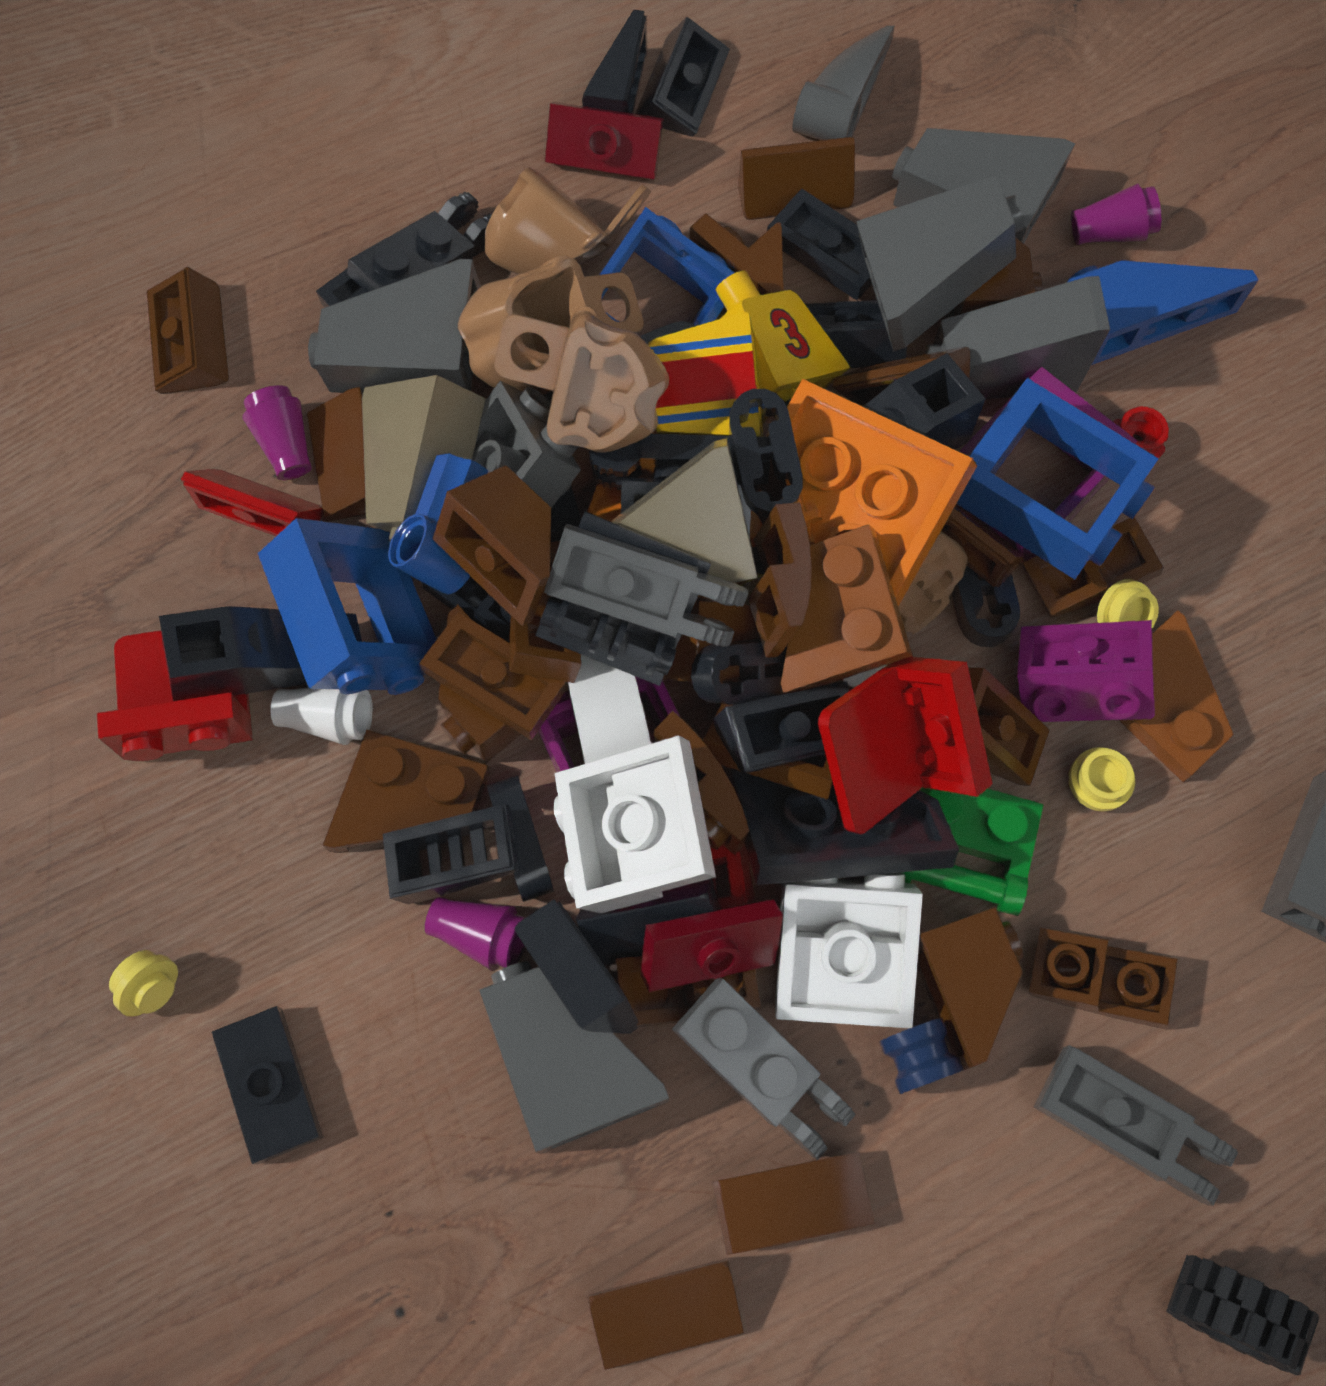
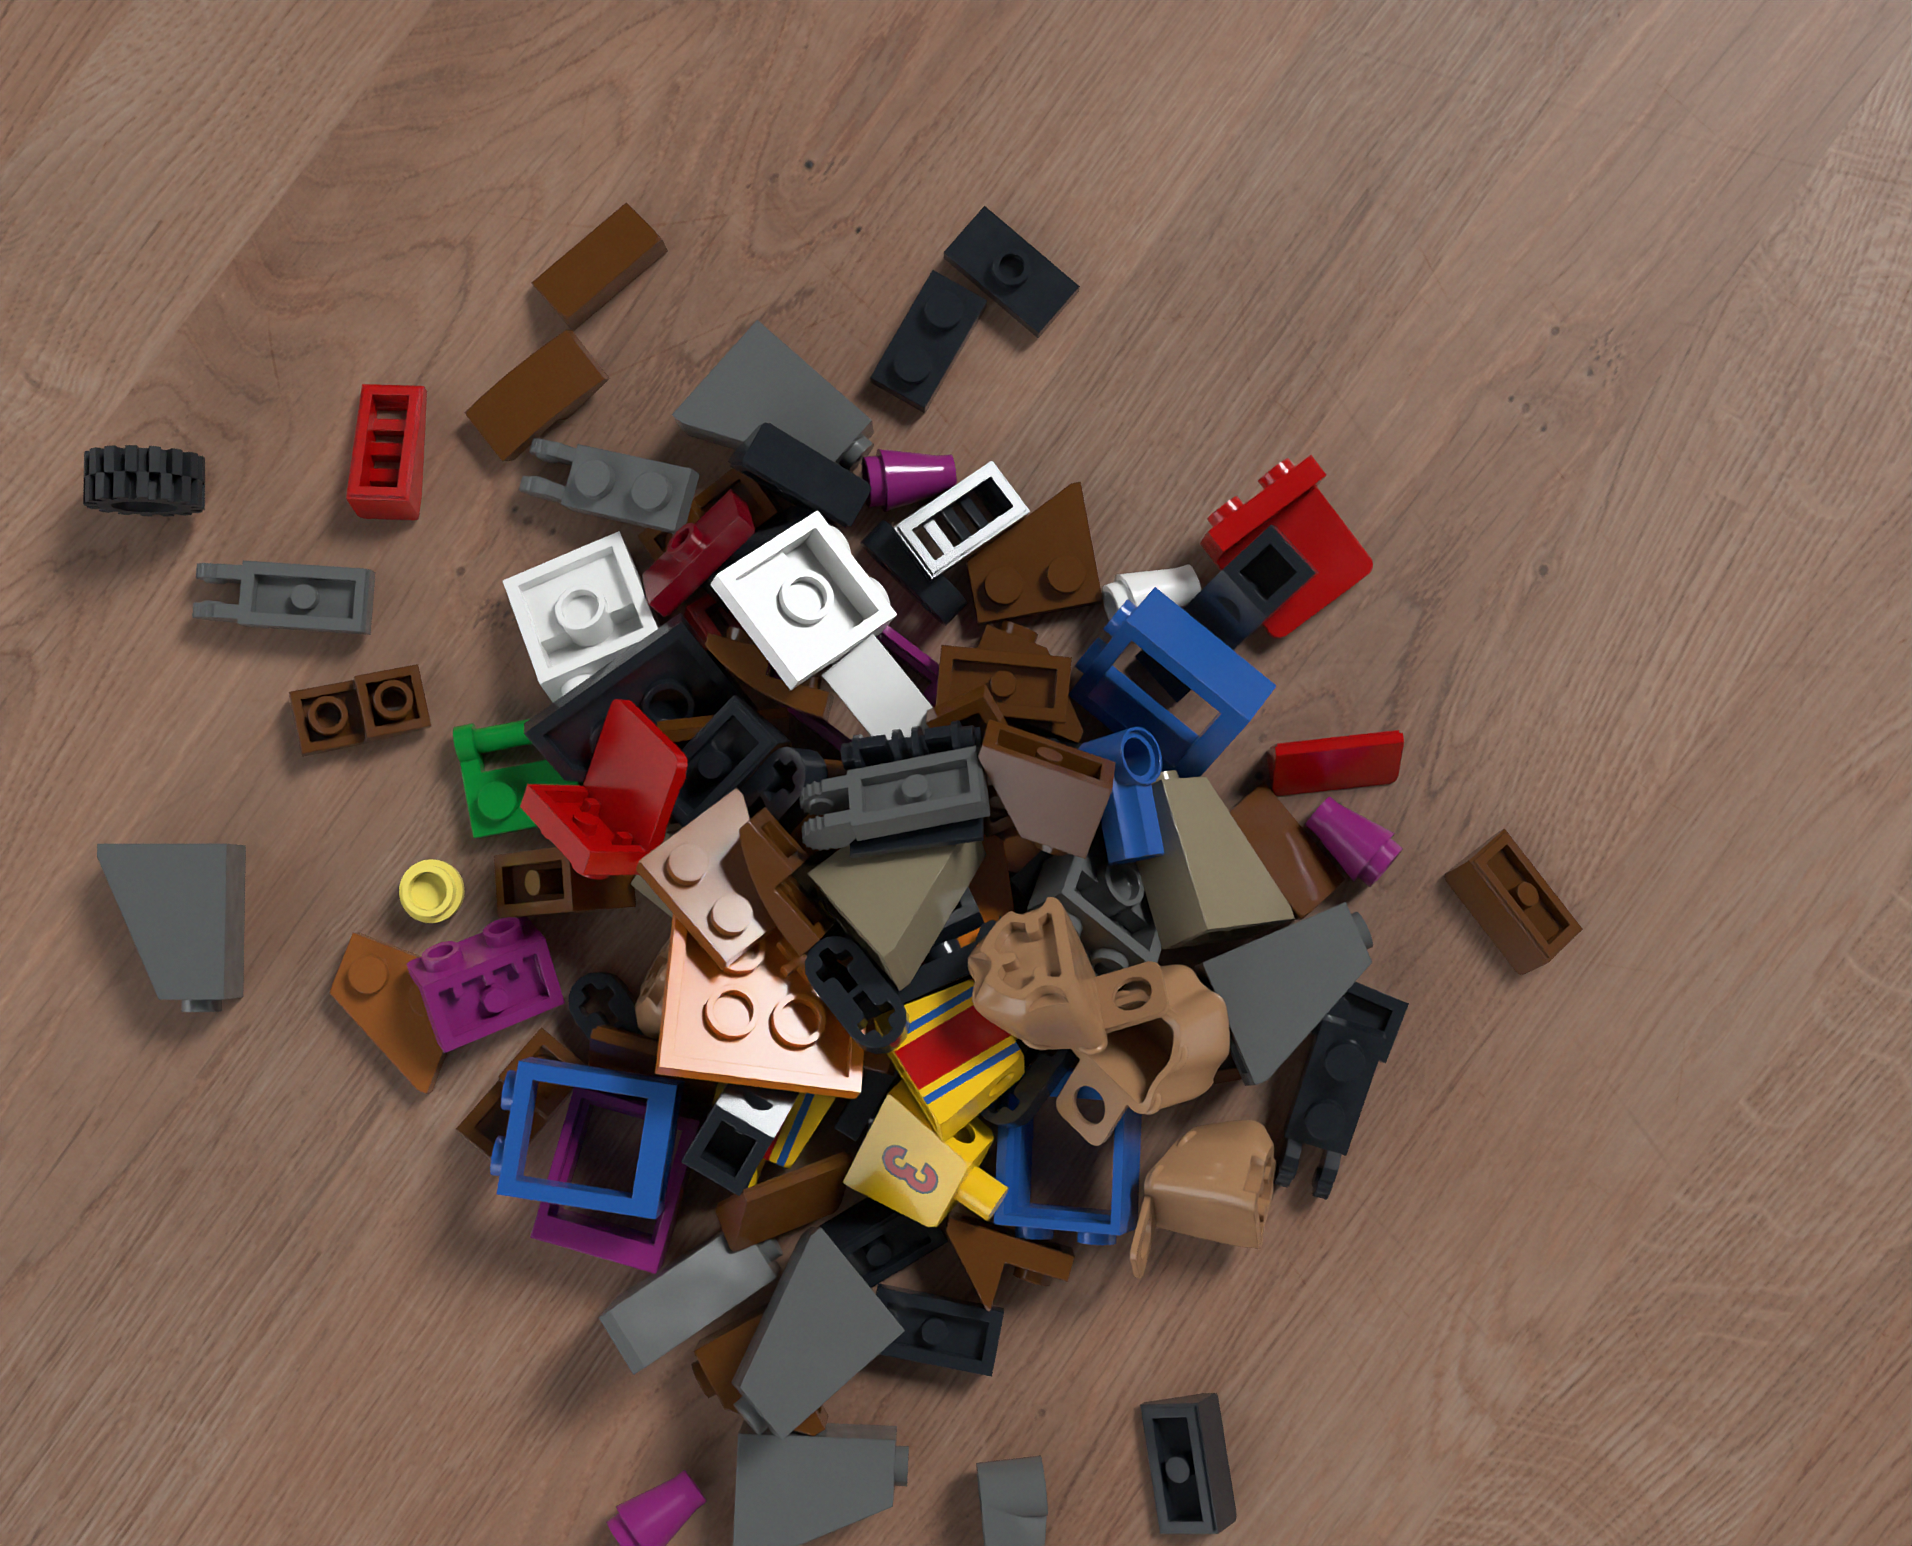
camera: 155 degrees right, 15 degrees up
light yellow plate [109,950,178,1017] -> none
dark red plate [545,102,664,179] -> none
black slope [582,9,647,114] -> none
reddish brown slope [738,137,855,220] -> none
dark blue wheel [879,1017,964,1094] -> none
reddish brown slope [917,907,1023,1070] -> none
blue slope [1067,260,1259,365] -> none
light yellow plate [1097,579,1159,628] -> none
red plate [1113,406,1169,458] -> none
none -> red slope [346,384,427,520]
none -> black plate [870,270,987,413]

